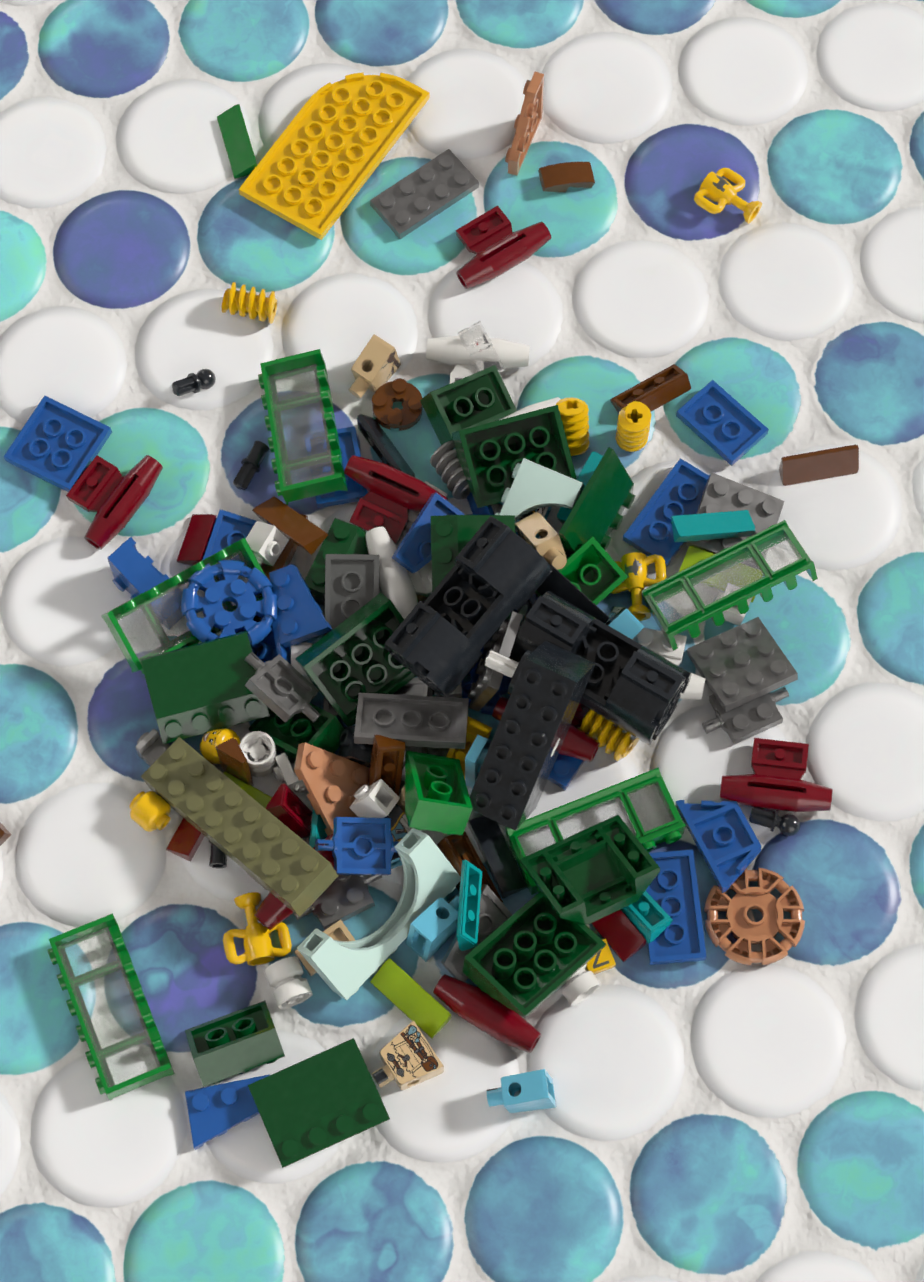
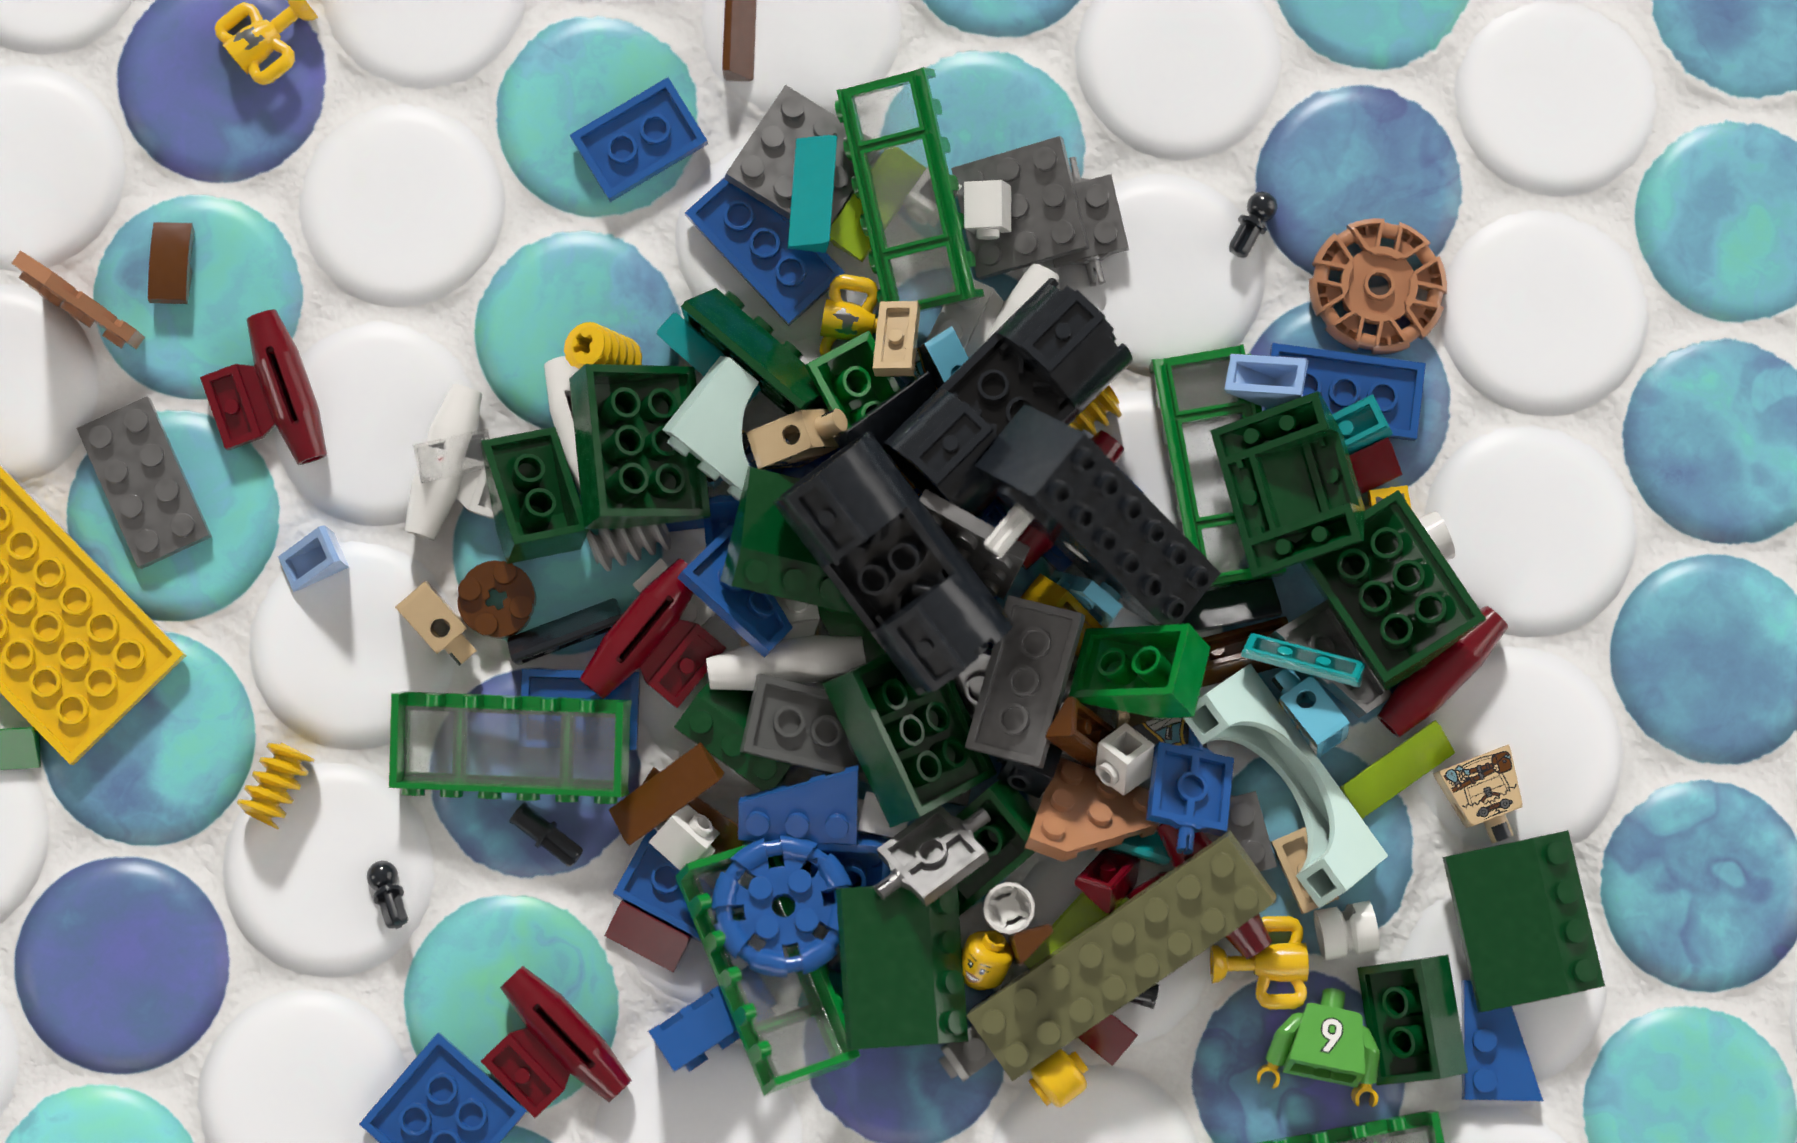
camera: 80 degrees left, 15 degrees up
white bracket [273,753,307,793] -> none
medium azure torso [487,1069,556,1113] -> none
reddish brown slope [610,364,691,413] -> none
yellow piece [616,401,652,452] -> none
blue wing [675,800,761,893] -> none
dark red plate [720,738,833,812] -> none
none -> light blue slope [278,525,349,592]
none -> tan plate [872,301,921,377]
none -> white brick [964,180,1011,240]
none -> light blue slope [1224,354,1308,409]
none -> bright green torso [1257,988,1380,1107]

